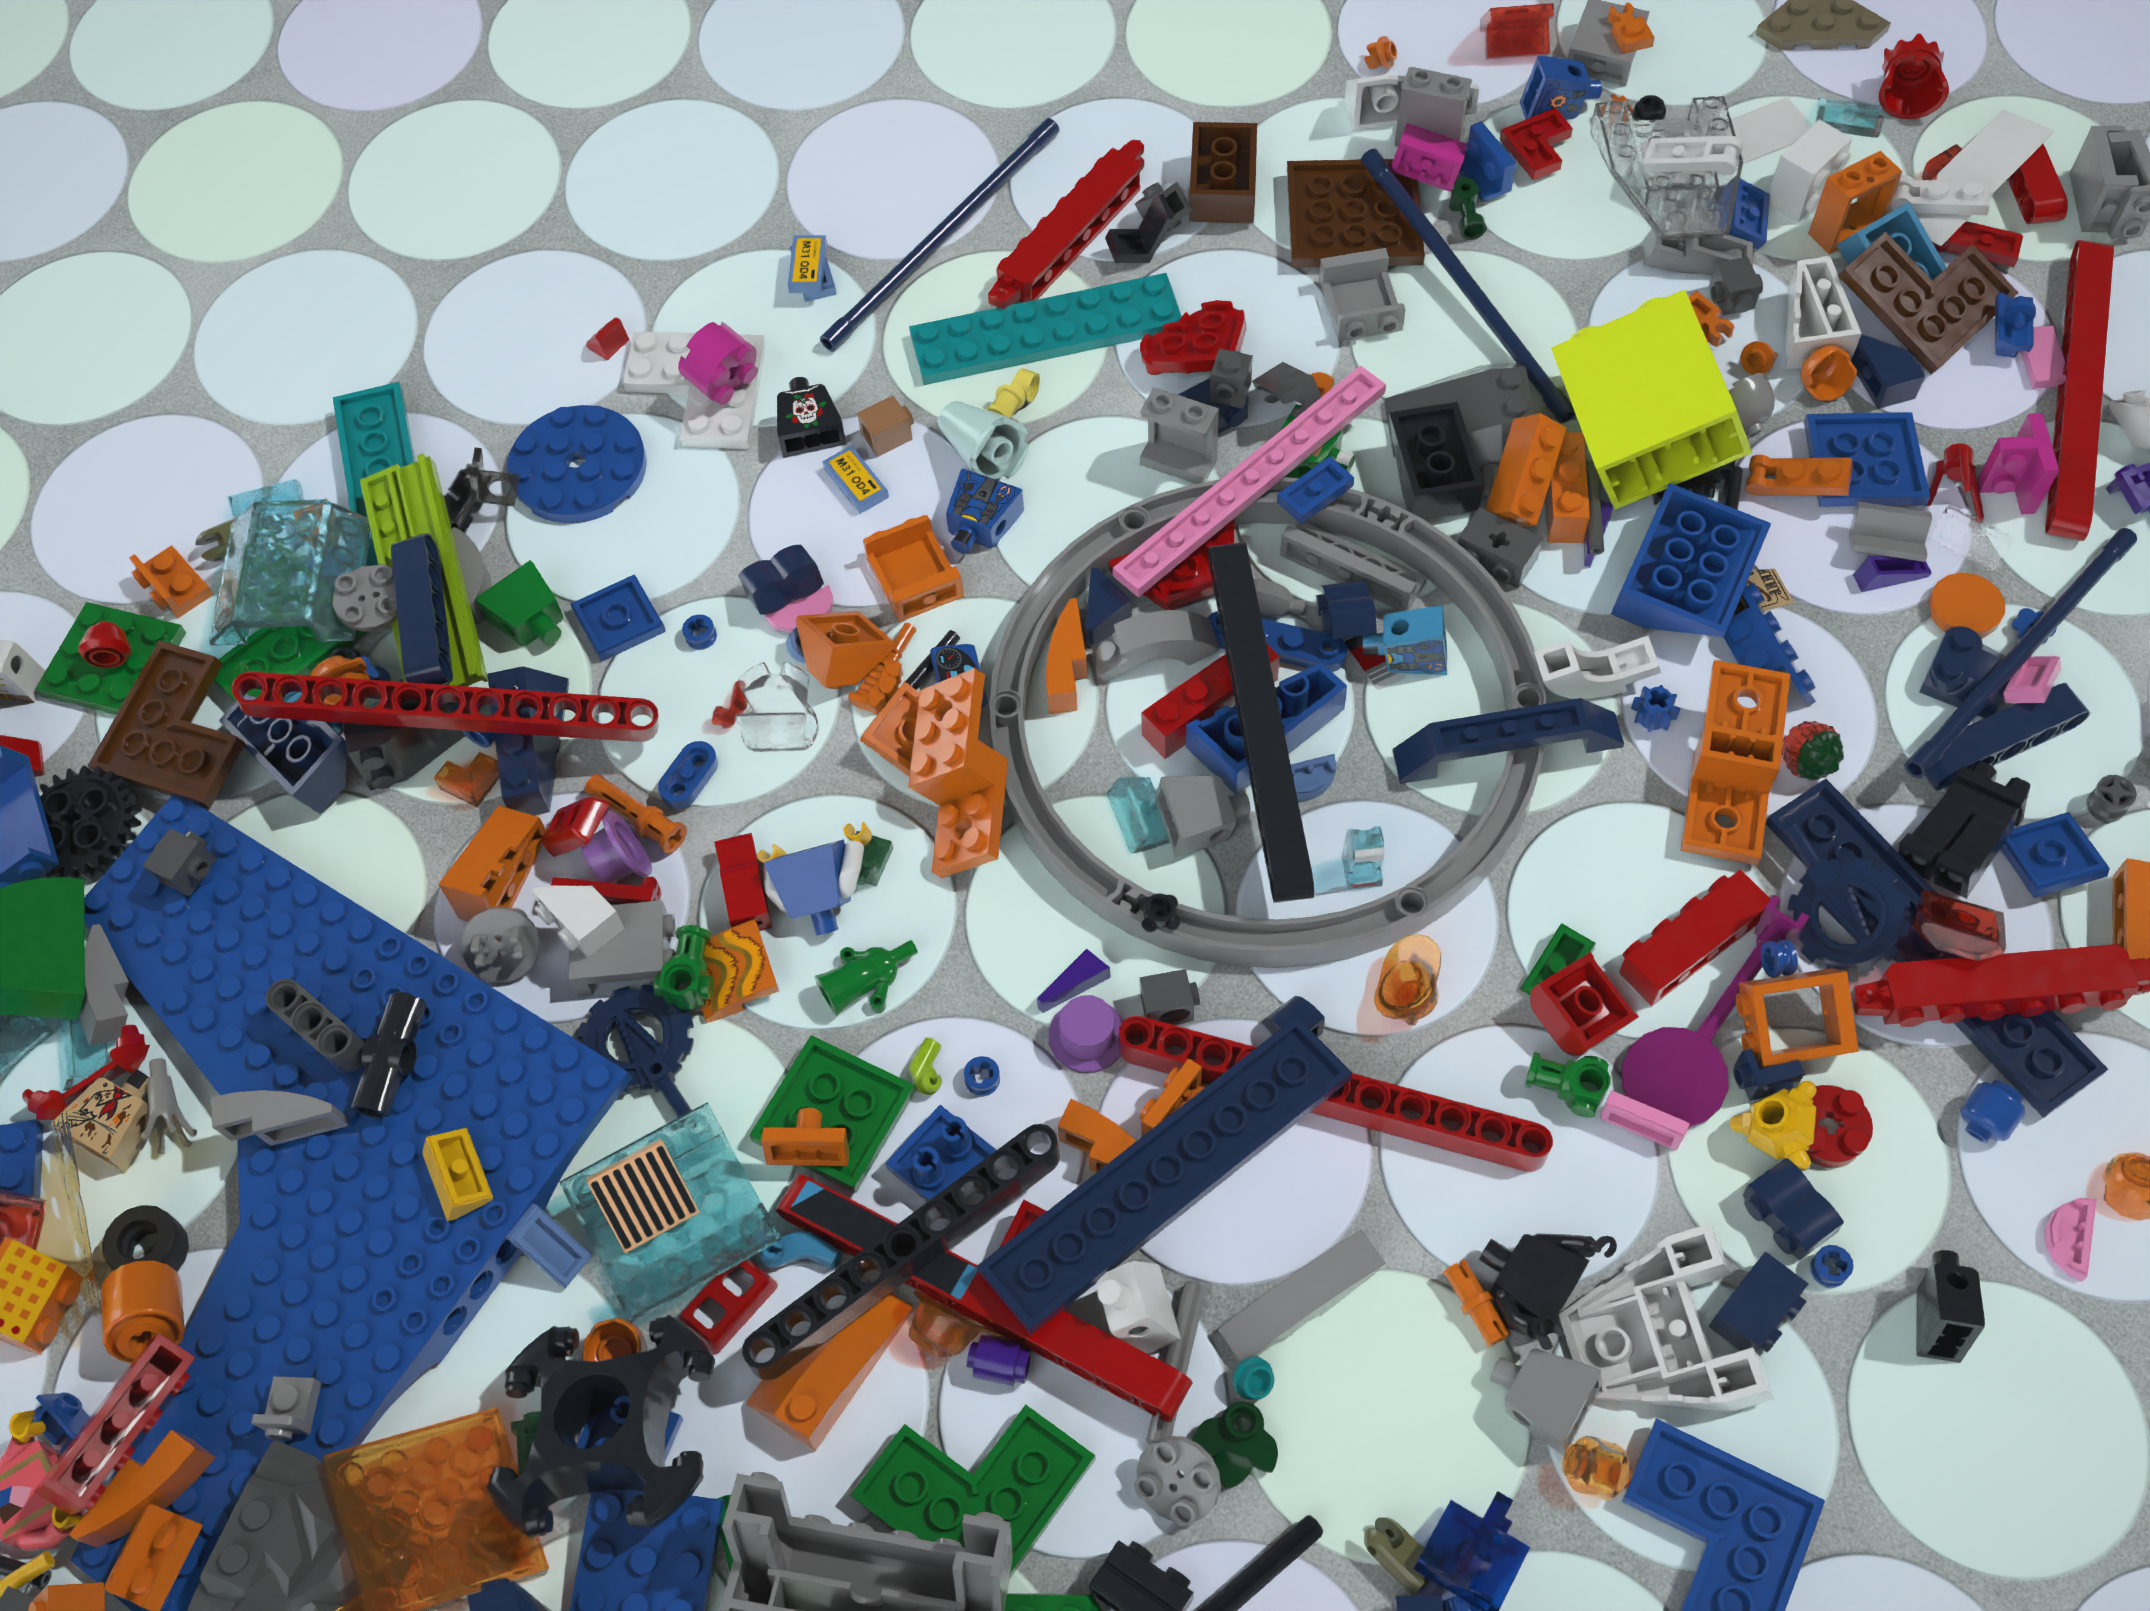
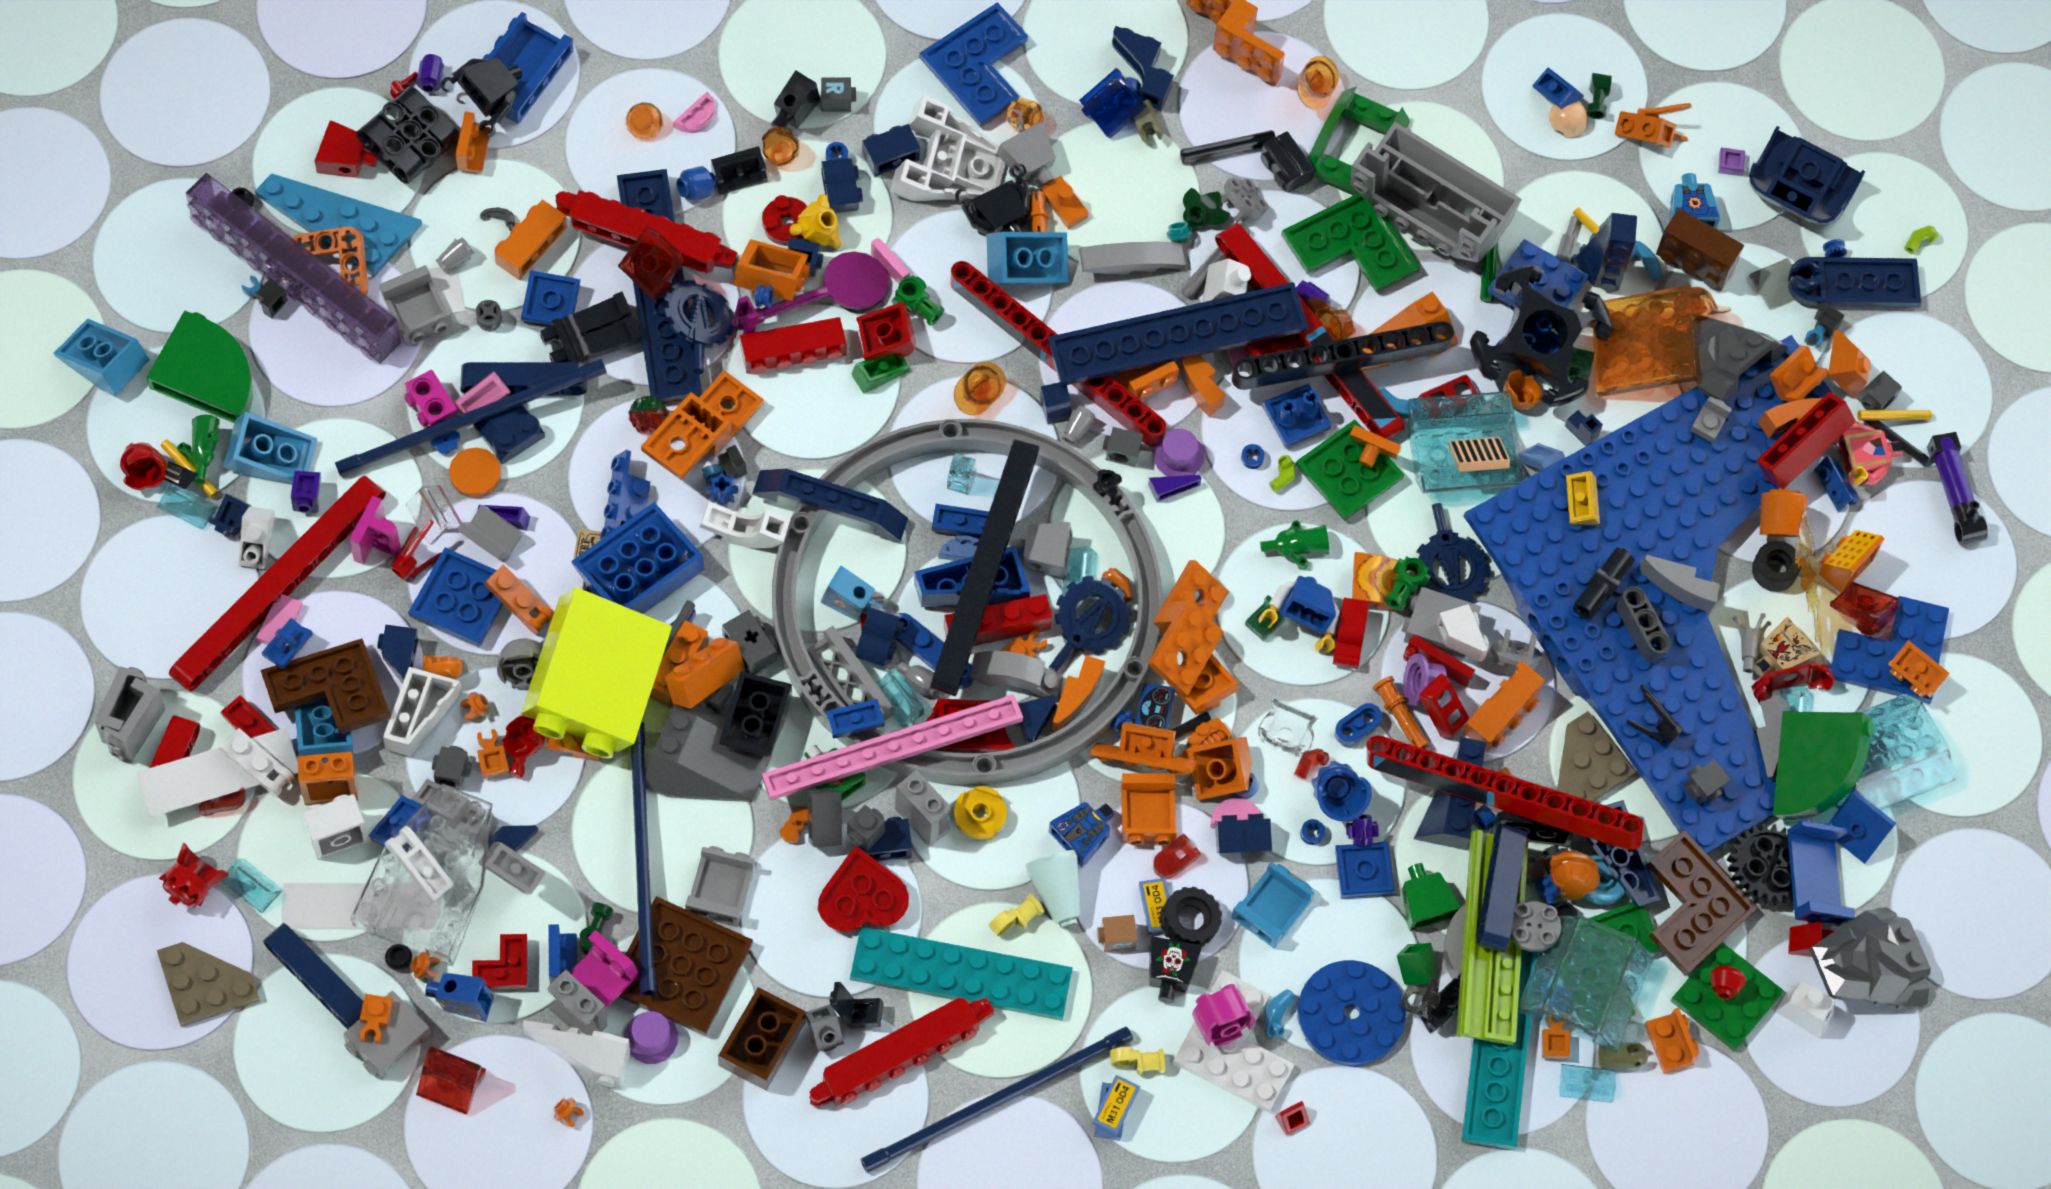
camera: 165 degrees left, 5 degrees up
none -> dark blue beam [263,923,364,1030]
none -> dark pink brick [404,369,458,428]
none -> light grey panel [480,841,546,895]
none -> dark blue tile [484,825,538,852]
none -> medium lavender piece [624,1011,678,1064]
none -> pearl dark grey piece [701,445,747,484]
none -> black hinge [711,146,768,195]
none -> clear orange hair [762,126,800,167]
none -> dark grey brick [821,77,856,112]
none -> clear light blue slope [876,668,924,728]
none -> blue plate [932,503,989,538]
none -> yellow plate [954,786,1007,840]
none -> dark azure slope [986,232,1069,285]
none -> orange plate [999,629,1048,658]
none -> orange tile [1040,176,1089,229]
none -> dark blue bar [1048,576,1132,673]
none -> light grey cone [1062,406,1096,446]
none -> orange bracket [1090,722,1198,775]
none -> orange arm [1102,568,1133,603]
none -> light yellow connector [1110,1047,1165,1075]
none -> blue plate [1111,710,1135,738]
none -> clear red plate [1153,833,1202,879]
none -> black tyre [1160,886,1222,947]
none -> dark azure panel [1231,862,1314,949]
none -> dark azure arm [1264,989,1295,1038]
none -> blue hat [1311,761,1372,822]
none -> dark purple gear [1346,814,1379,846]
none -> green panel [1397,943,1439,985]
none -> dark tan plate [1556,711,1636,802]
none -> dark blue piece [1565,410,1603,446]
none -> black plant [1626,685,1683,744]

